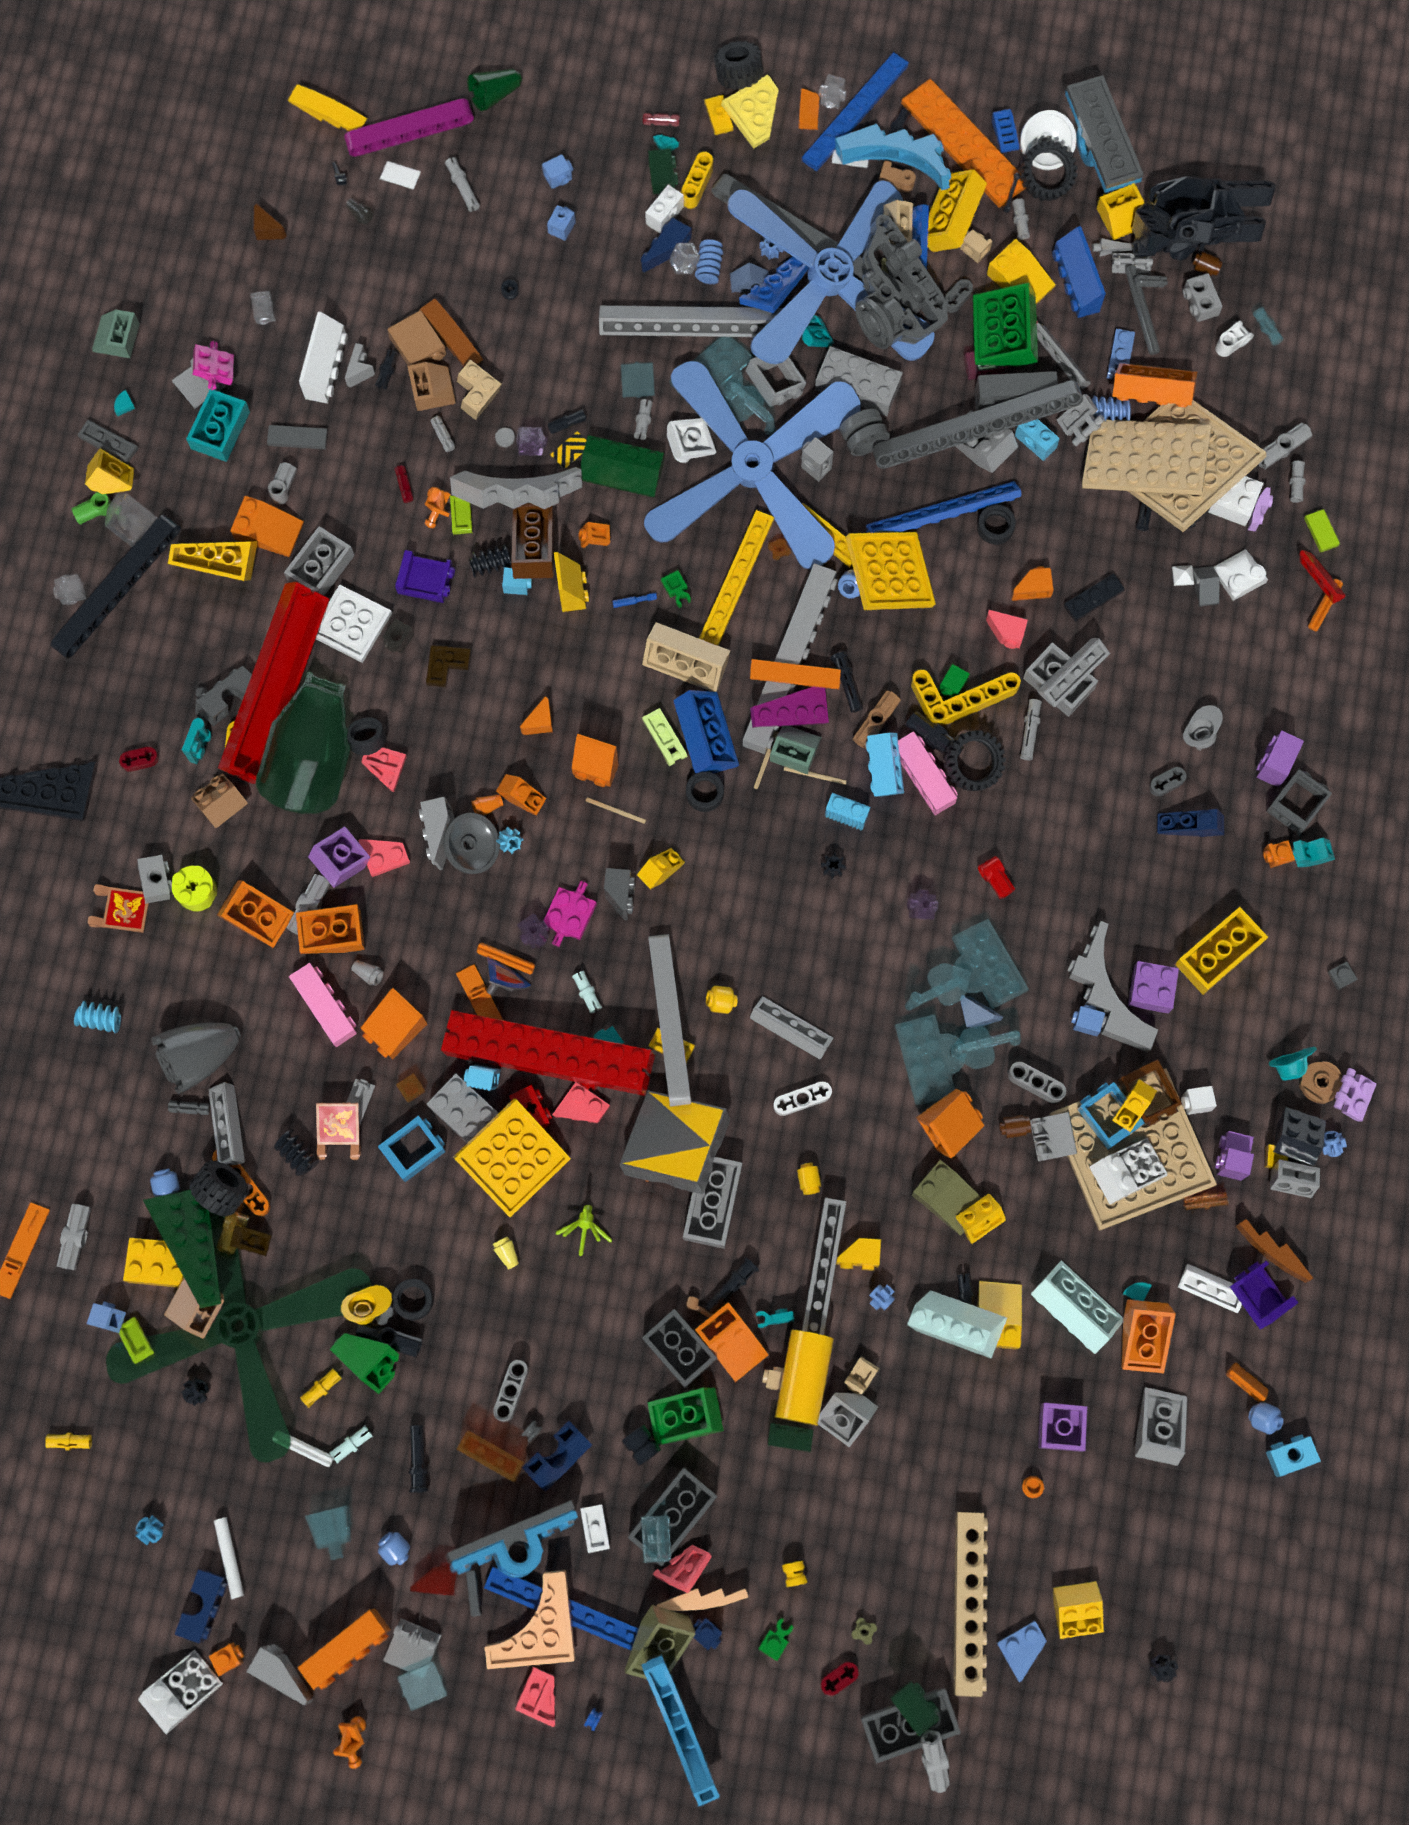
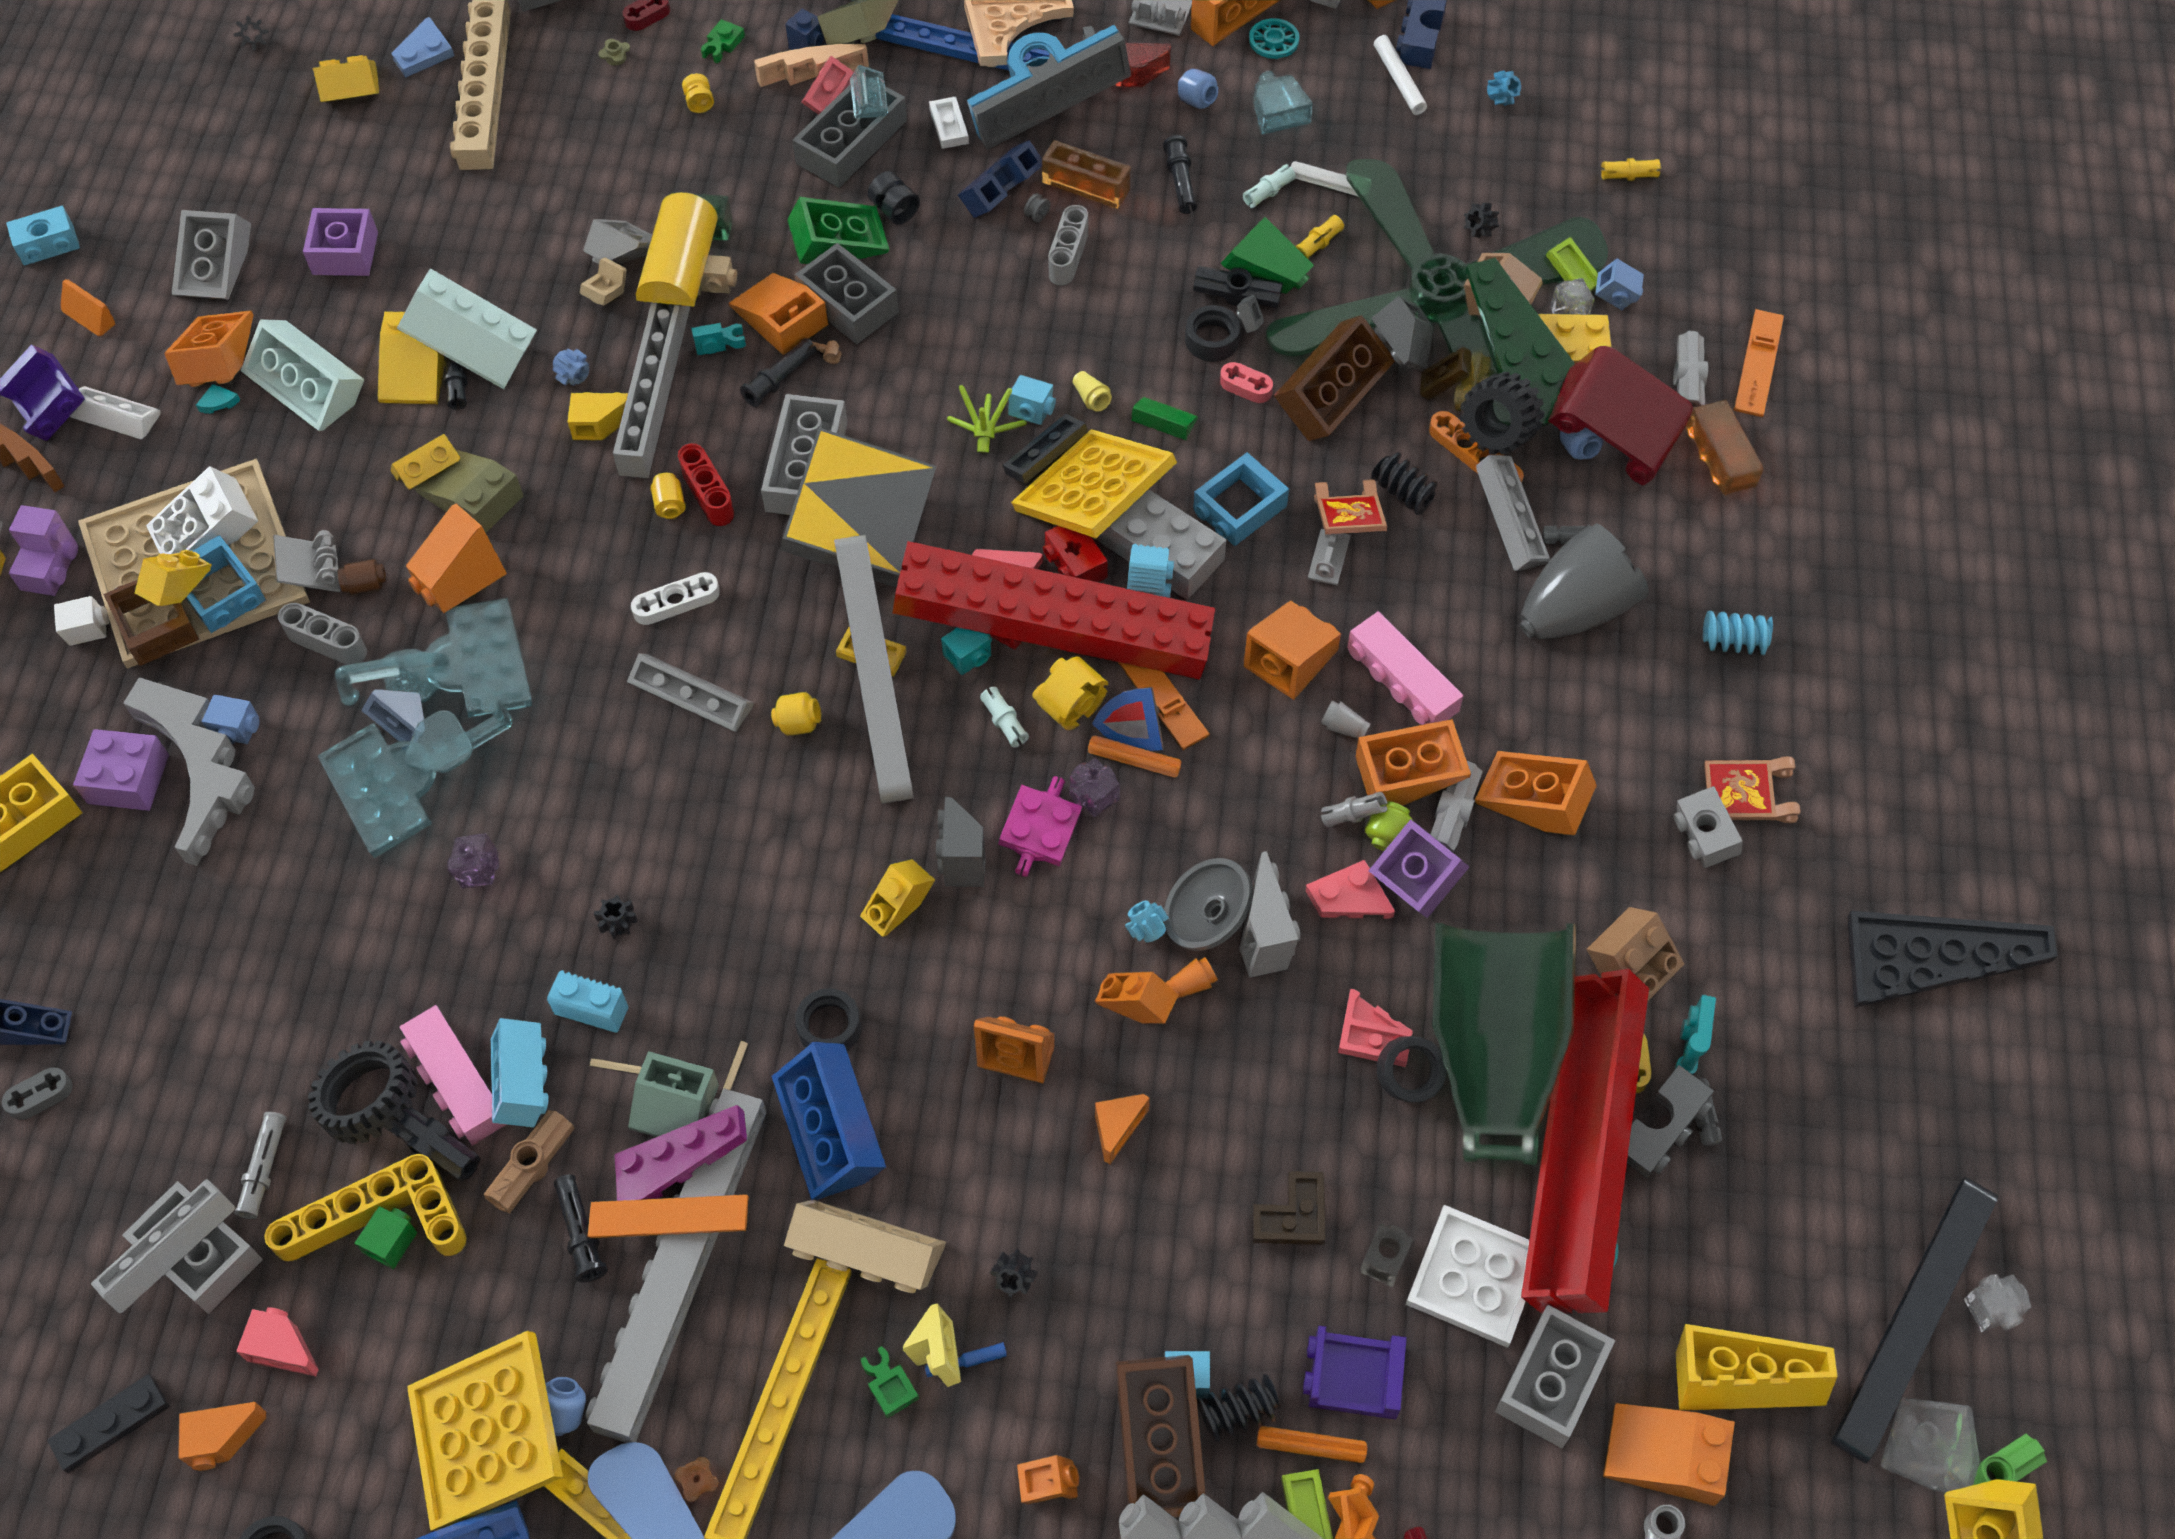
camera: 175 degrees right, 15 degrees down
dark red beam [119,747,159,772] -> none
neon yellow brick [172,866,217,912] -> none
yellow piece [341,1285,392,1325] -> none
clear orange plate [396,1073,425,1103] -> none
yellow slope [554,552,589,612] -> none
tan piece [586,797,646,824] -> none
yellowish green plate [642,708,687,766] -> none
red piece [978,856,1015,899] -> none
orange plate [1022,1476,1044,1498] -> none
clear orange pin [1183,1192,1228,1211] -> none
medium blue head [1249,1402,1283,1434] -> none
none -> red beam [678,443,734,526]
none -> light yellow slope [903,1303,961,1387]
none -> black gear [990,1249,1038,1297]
none -> black plate [1003,414,1088,484]
none -> medium azure brick [1008,375,1056,425]
none -> yellow brick [1032,657,1108,730]
none -> green slope [1132,397,1198,440]
none -> coral beam [1220,362,1273,403]
none -> teal wheel [1249,18,1299,59]
none -> orange axle [1257,1426,1367,1463]
none -> reddish brown brick [1274,315,1395,441]
none -> light grey pin [1321,792,1387,827]
none -> lime head [1365,801,1413,851]
none -> dark grey slope [1371,296,1434,372]
none -> dark red windscreen [1548,346,1693,486]
none -> clear brick [1550,278,1594,315]
none -> clear orange brick [1686,400,1764,495]

